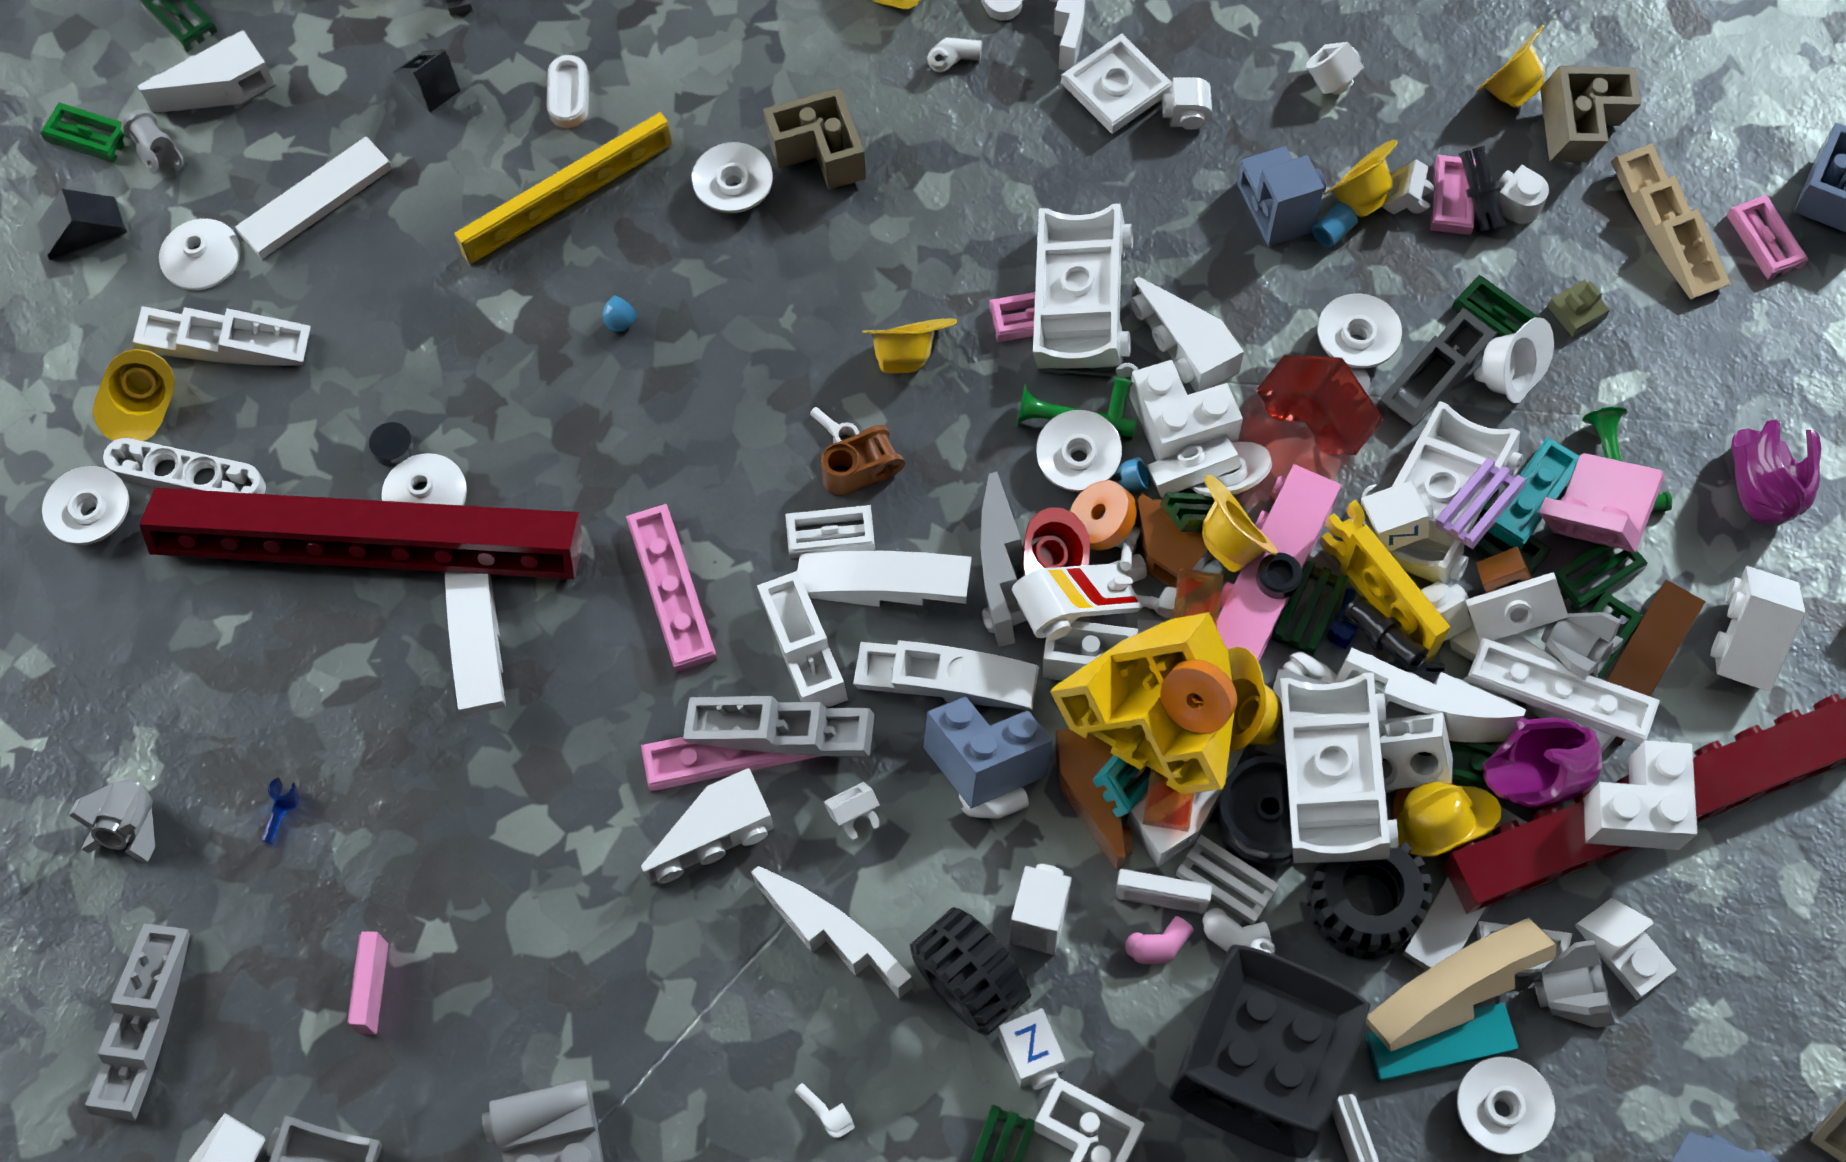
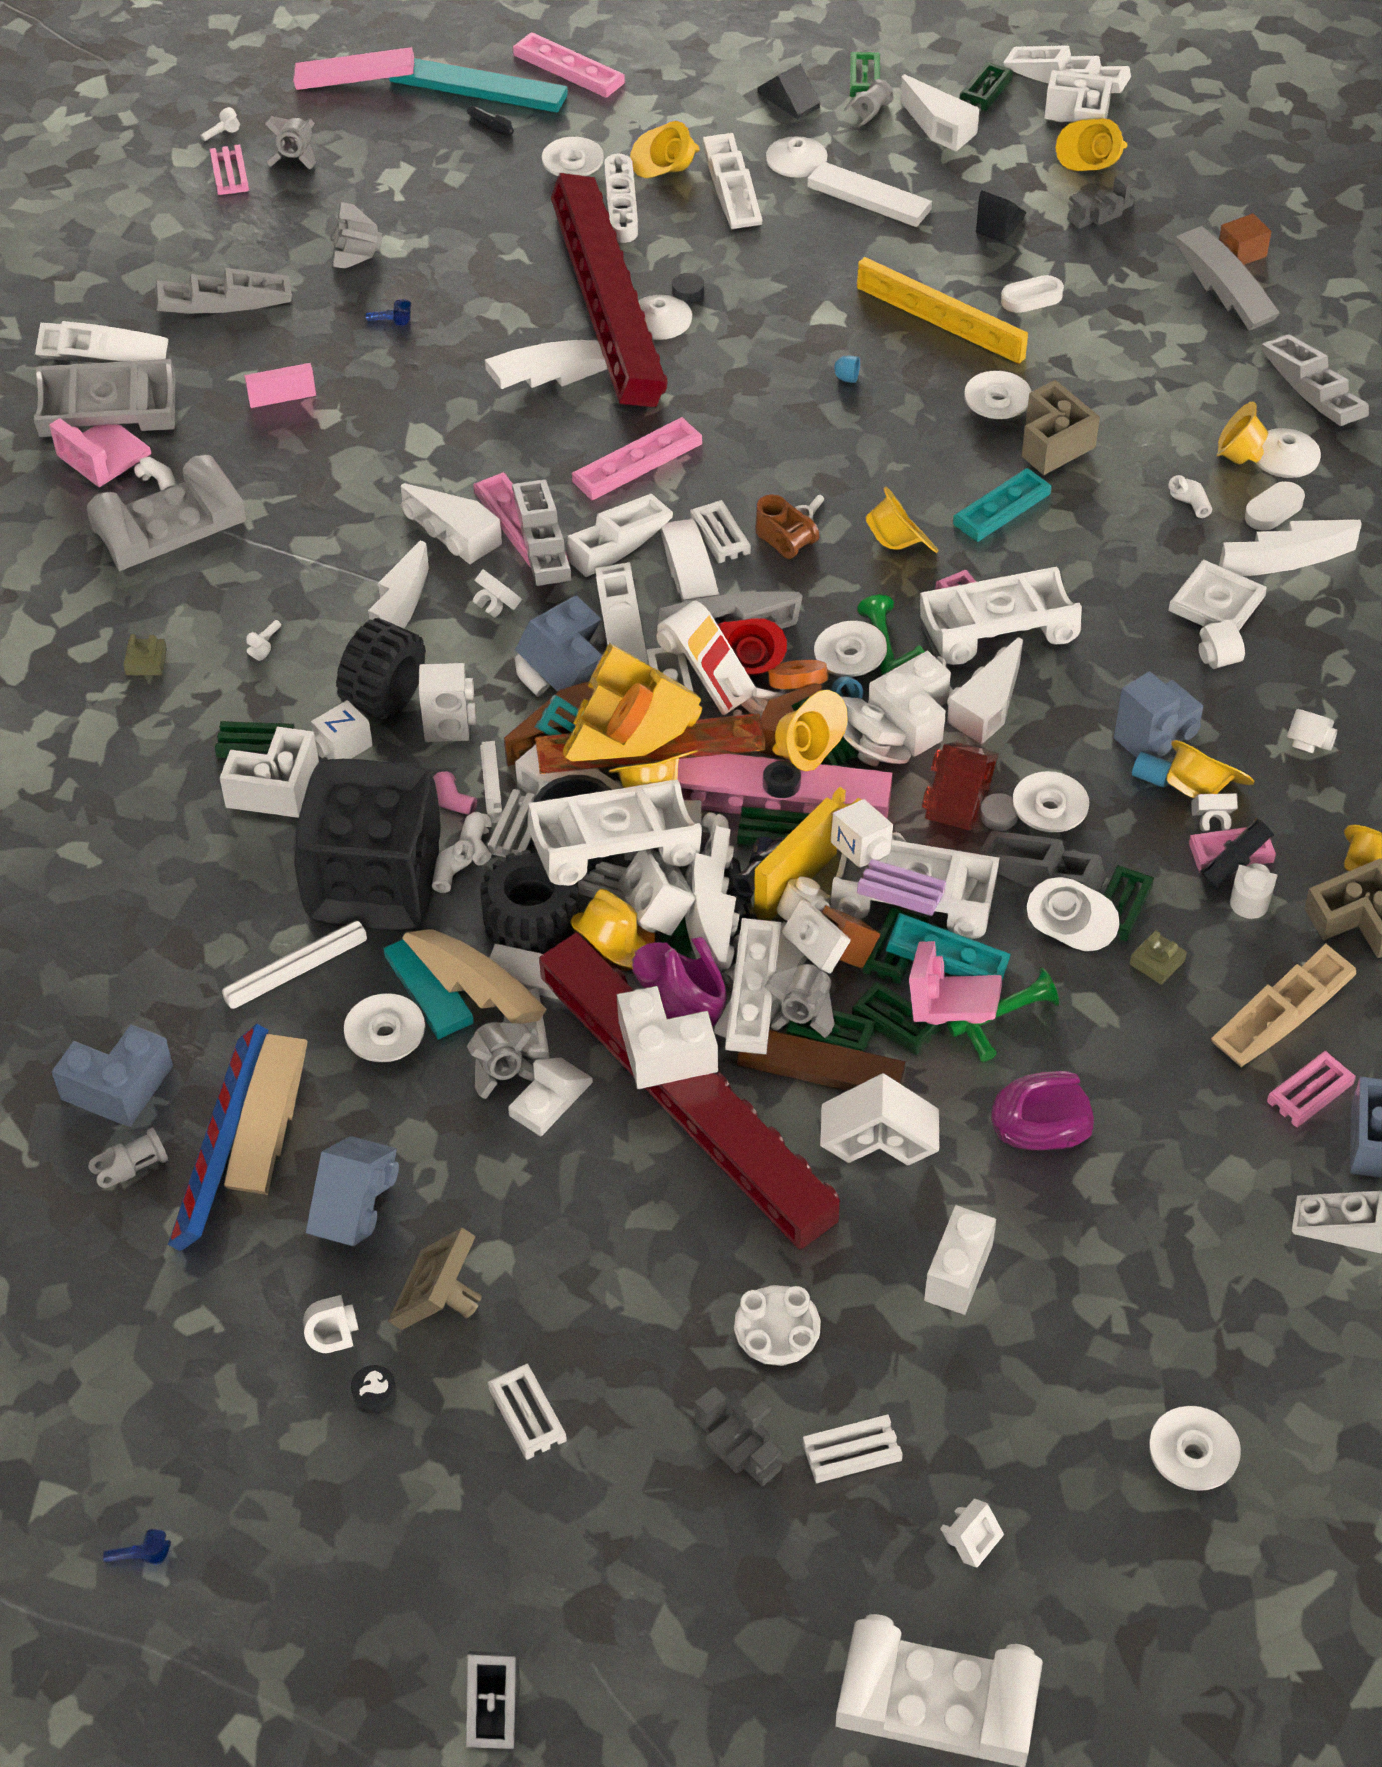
camera: 70 degrees right, 15 degrees down
none -> teal tile [953,468,1052,542]

